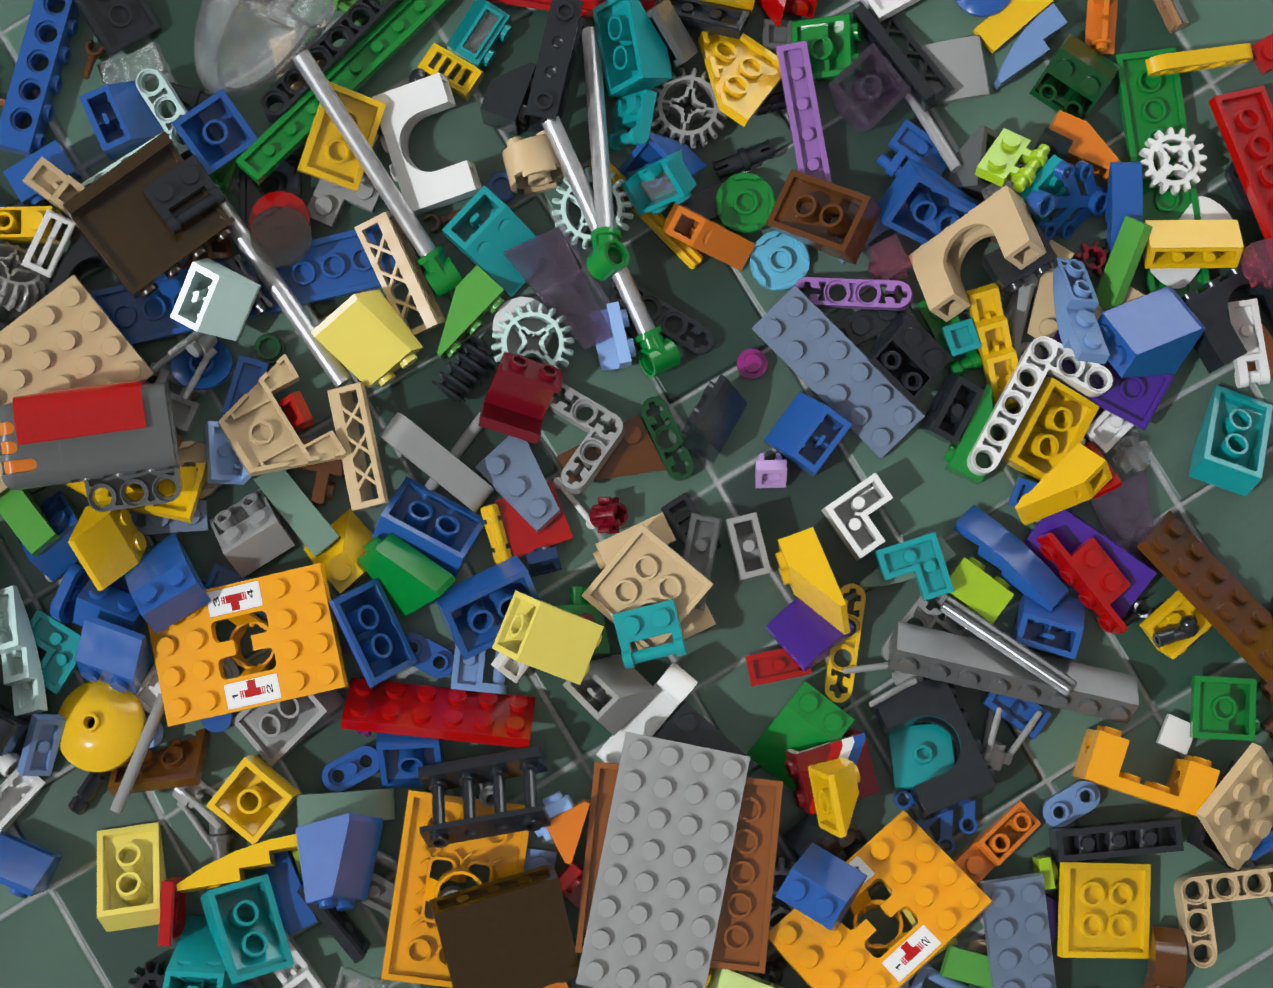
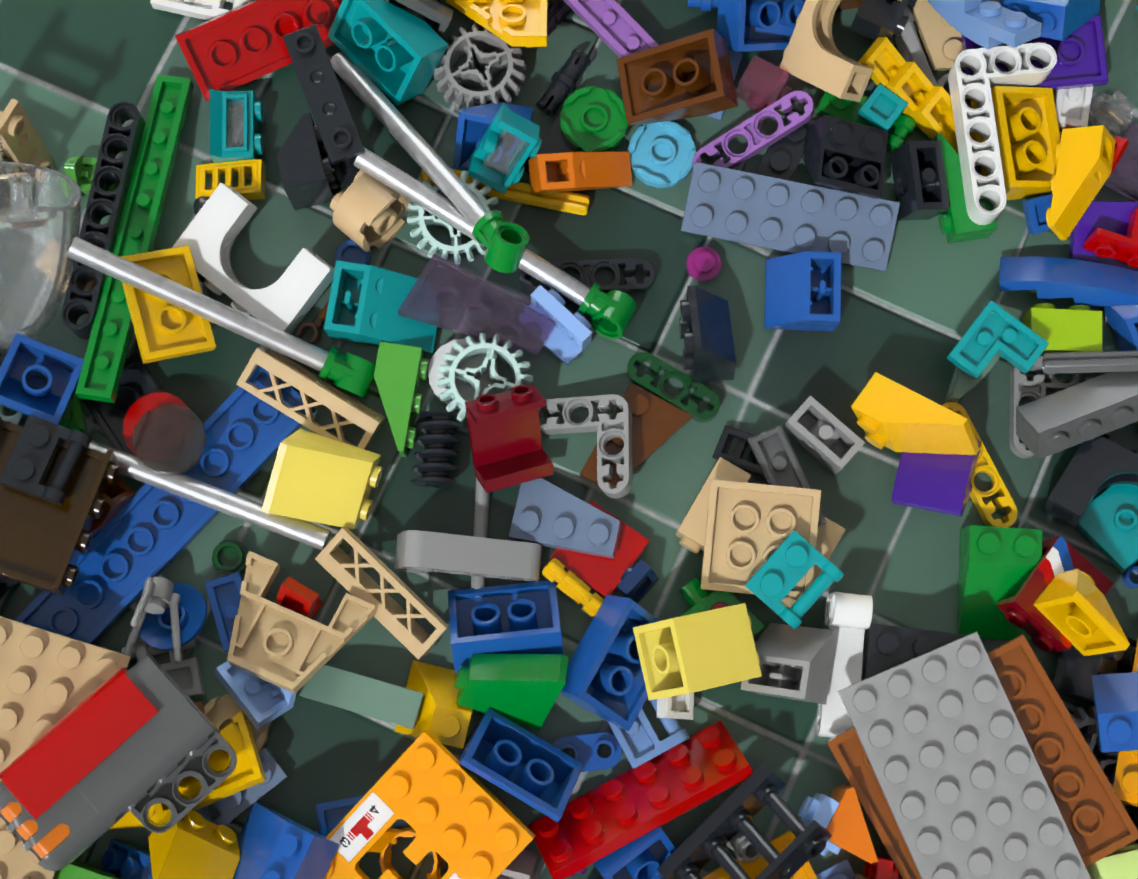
camera: 30 degrees left, 5 degrees down
light aqua slope [170,258,261,341] -> none
light grey slope [209,489,295,578] -> none
black pin [223,254,274,316] -> none
reddish brown brick [296,436,345,506] -> none
light grey plate [307,175,381,229] -> none
white hinge [553,477,596,529] -> none
dark red gear [589,496,628,534] -> none
teal plate [608,89,657,152] -> none
red plate [745,648,812,686] -> none
lavender tile [755,453,787,489] -> none
white brick [821,473,893,561] -> none
light grey plant [842,662,923,708] -> none

